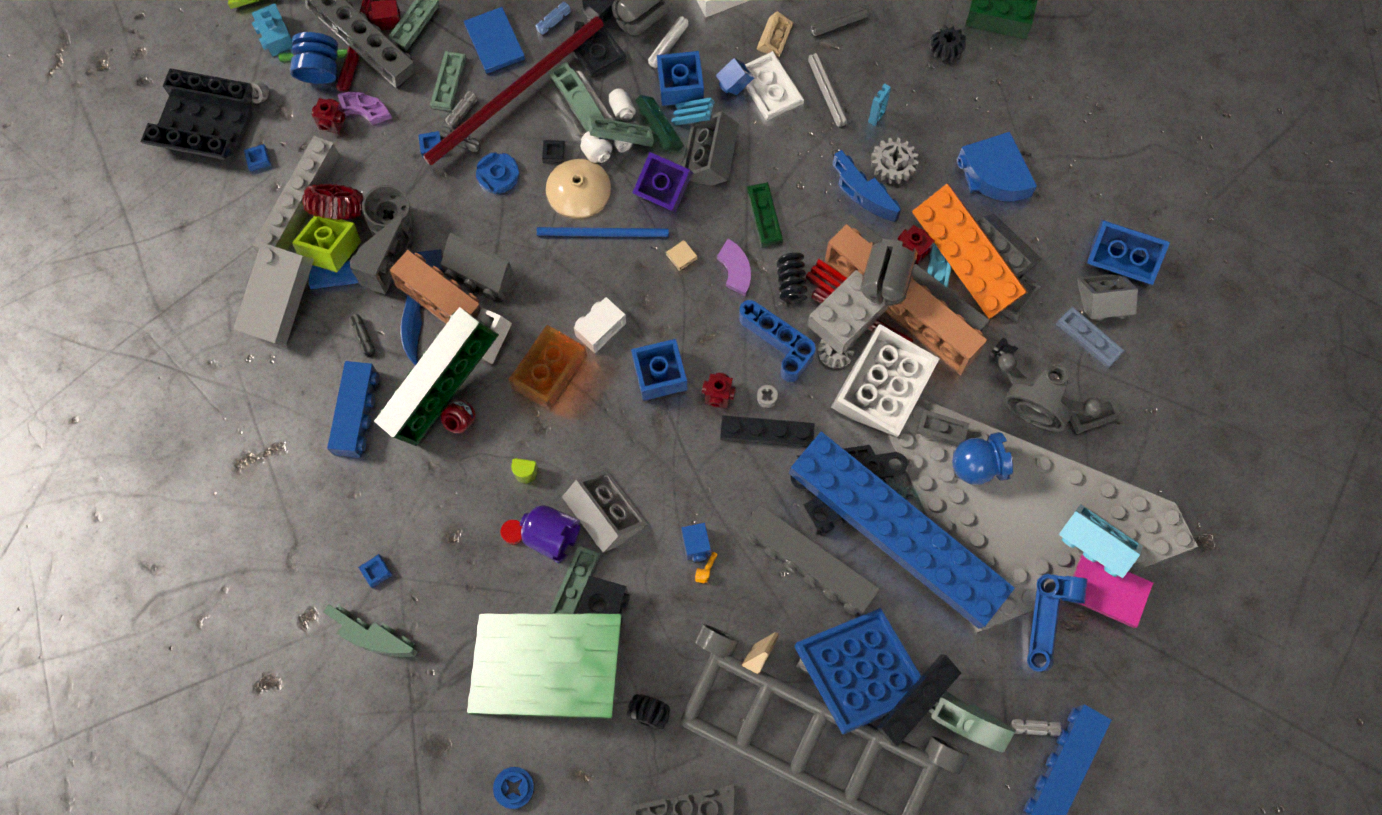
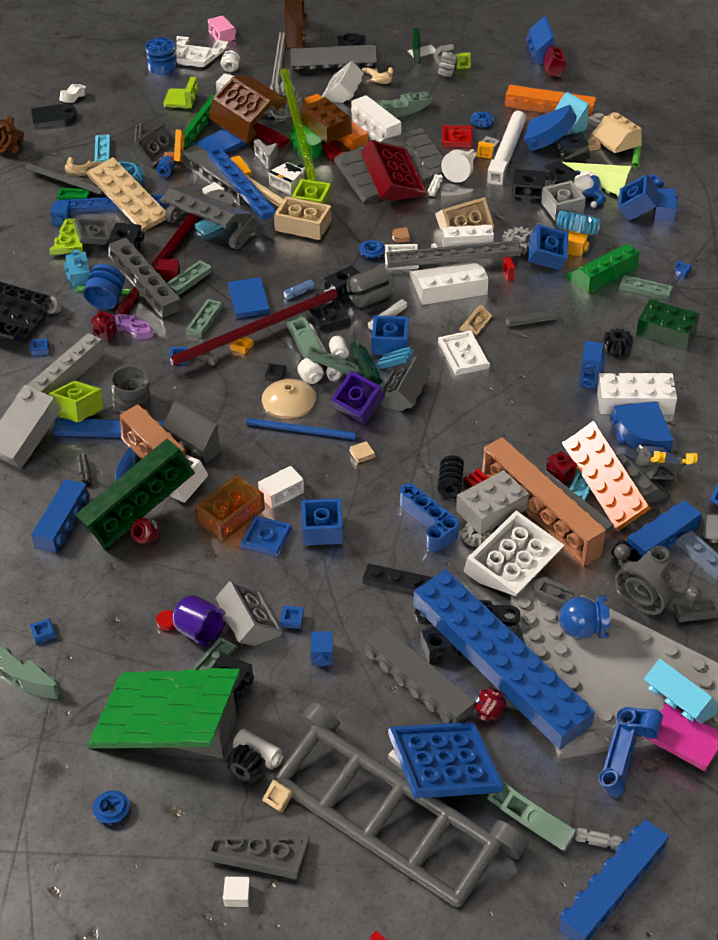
camera: 10 degrees right, 25 degrees down
dark red gear [302,184,364,220] -> none
dark grey slope [350,216,412,294] -> none
light grey axle [445,91,478,128] -> none
blue tile [476,152,519,194] -> none
lime brick [511,458,539,484] -> none
light orange hand [695,552,718,583] -> none
dark red brick [702,373,736,409] -> none
brick [716,58,755,95] -> none
medium lavender tile [717,239,751,297] -> none
tan slope [742,632,779,674] -> none
dark green tile [747,182,783,247] -> none
light grey bush [757,385,778,408] -> none
light grey axle [808,53,848,127] -> none
blue slope [833,150,901,222] -> none
dark grey cylinder [861,238,918,306] -> none
dark azure tile [868,83,891,126] -> none
light grey gear [871,138,919,184] -> none
black plate [876,654,961,747] -> none
none -> light orange tile [230,337,254,354]
none -> white brick [233,728,283,770]
none -> blue tile [240,515,292,557]
none -> tan tile [262,780,294,812]
none -> blue plate [280,606,304,629]
none -> dark red head [474,687,506,722]
none -> blue brick [579,341,606,389]
none -> white piece [597,373,677,415]
none -> blue brick [627,500,702,561]
none -> dark grey torso [636,443,698,480]

